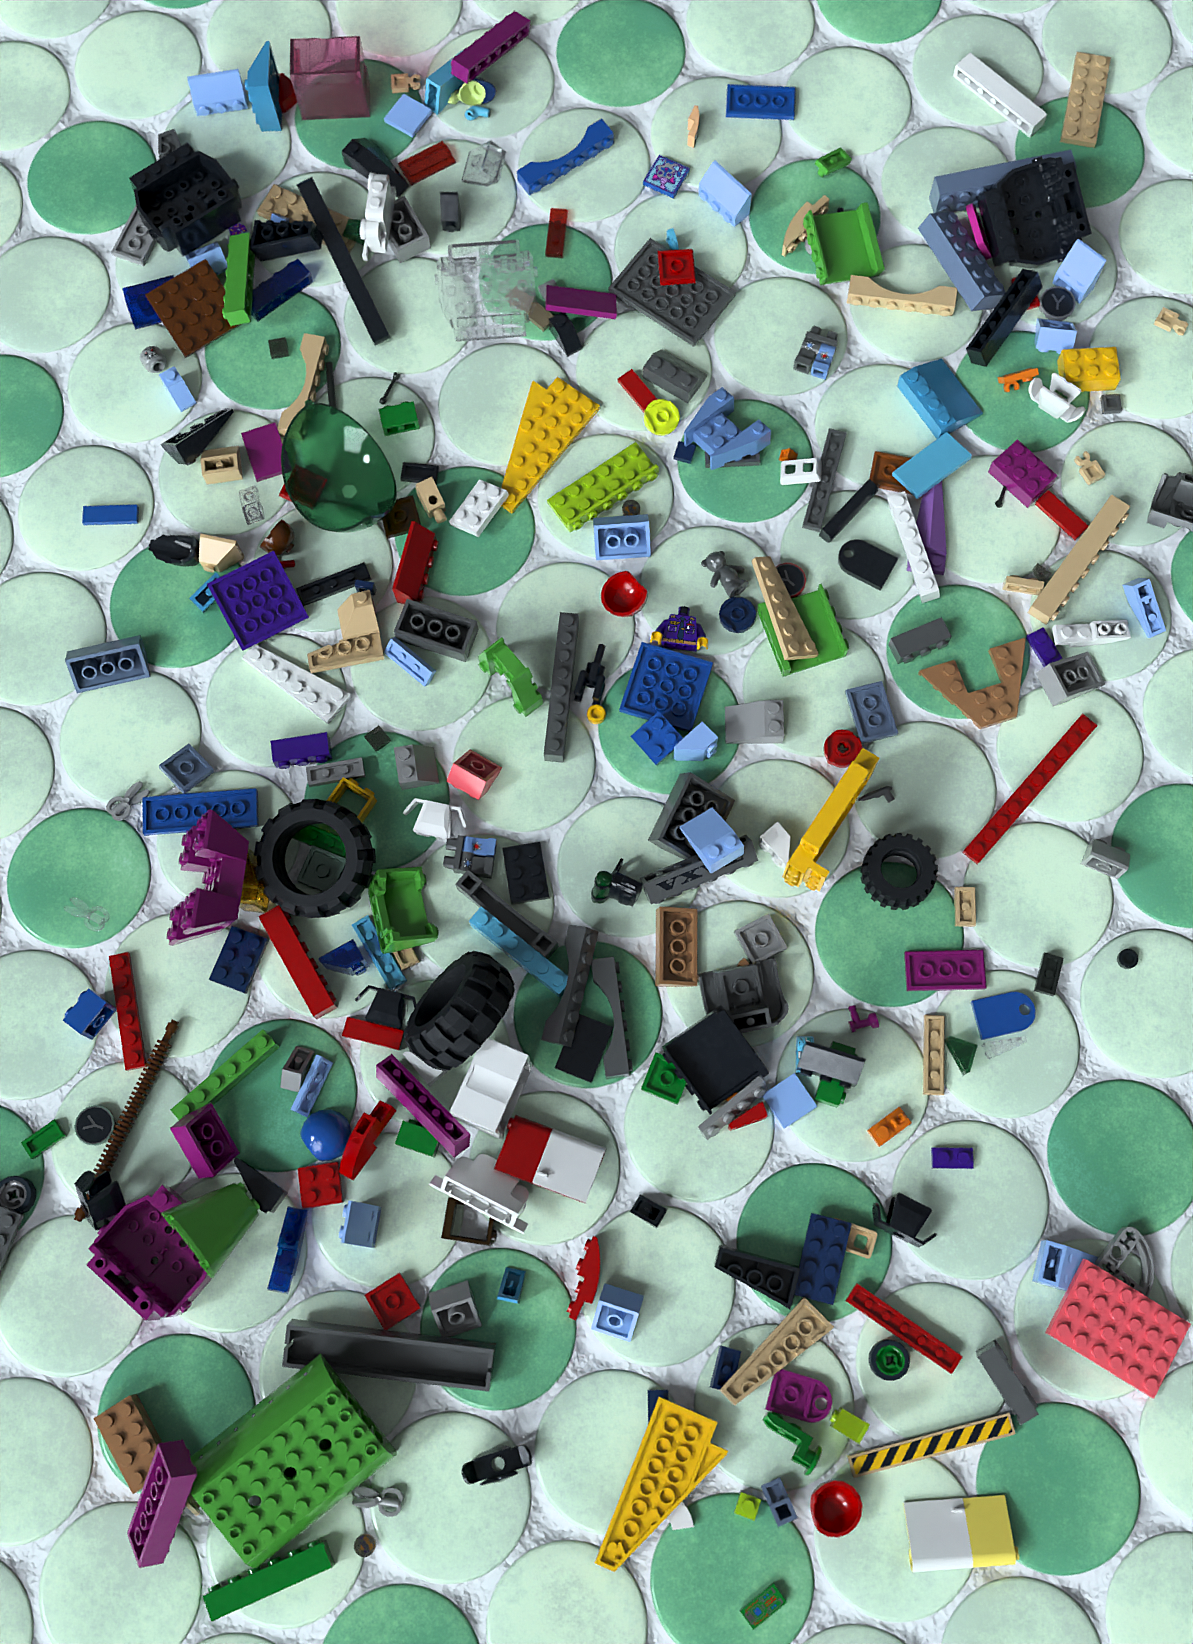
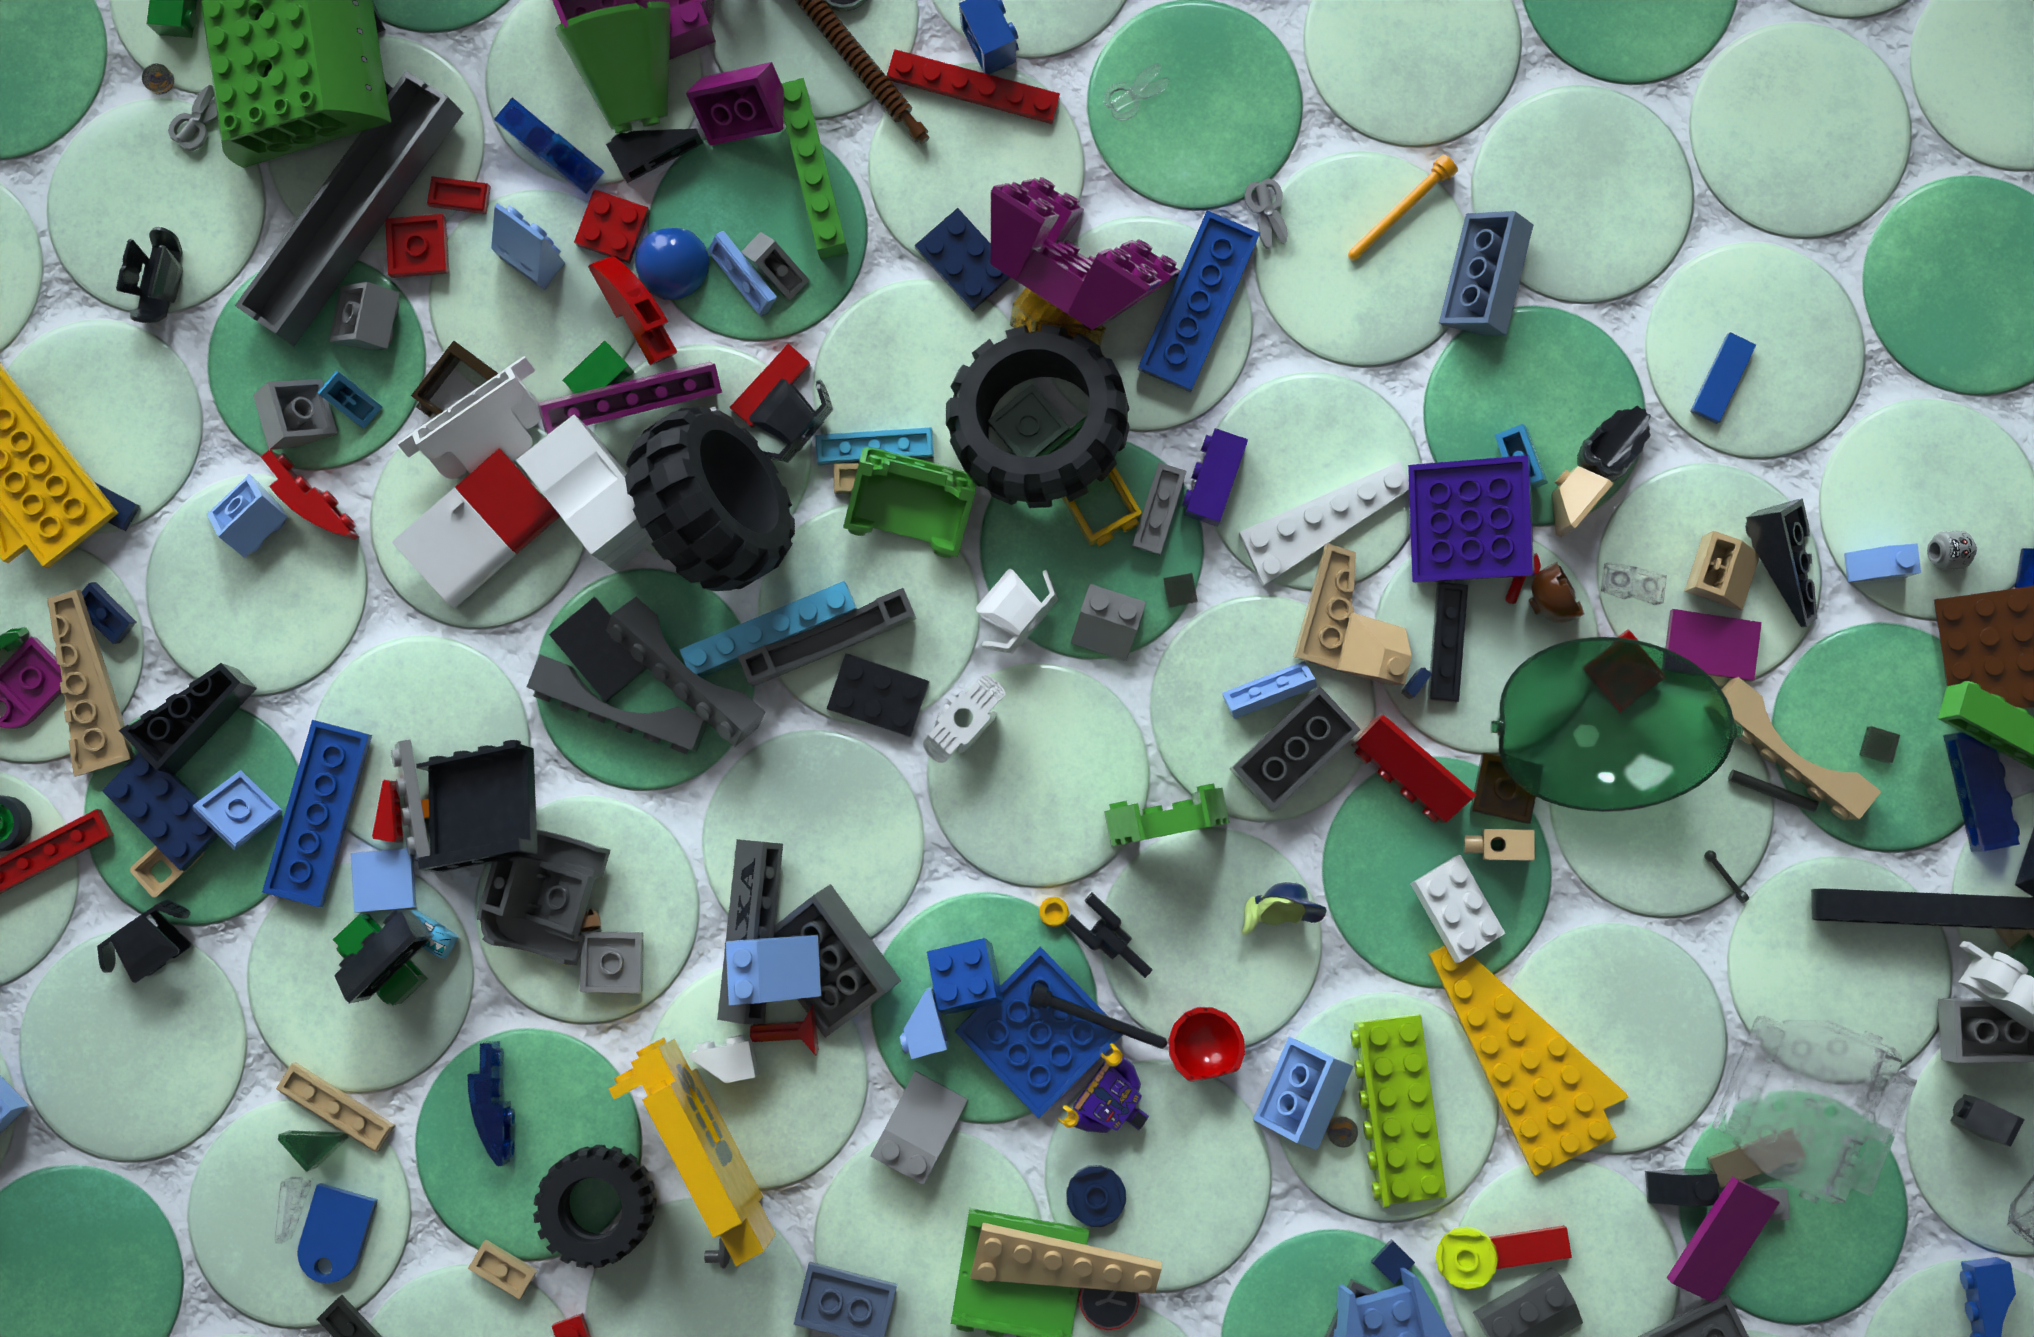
camera: 120 degrees right, 10 degrees up
sand blue plate [159,744,214,794] -> none
red brick [258,905,337,1020] -> none
clear blue slope [318,939,370,976] -> none
green brick [378,401,420,436] -> none
black tile [400,462,439,485] -> none
dark grey hips [443,835,497,879] -> none
coral slope [447,749,502,800] -> none
dark grey brick [544,612,579,763] -> none
clear red tile [545,208,568,258] -> none
black piece [591,858,643,907] -> none
black slope [630,1194,667,1229] -> none
green plate [641,1052,686,1105] -> none
medium nougat slope [655,907,697,987] -> none
dark grey piece [701,551,748,598] -> none
red plate [823,729,862,768] -> none
magenta piece [848,1005,879,1033] -> none
orange plate [867,1106,912,1147] -> none
magenta tile [904,950,987,991] -> none
dark purple plate [931,1148,974,1169] -> none
none -> light blue tile [192,770,282,851]
none -> light grey slope [253,379,338,450]
none -> blue plate [262,720,372,907]
none -> red tile [427,176,491,214]
none -> clear blue slope [467,1041,515,1166]
none -> red piece [750,1003,819,1056]
none -> white piece [923,676,1005,763]
none -> black piece [1028,983,1168,1049]
none -> hair [1242,882,1327,935]
none -> light orange piece [1348,155,1458,261]

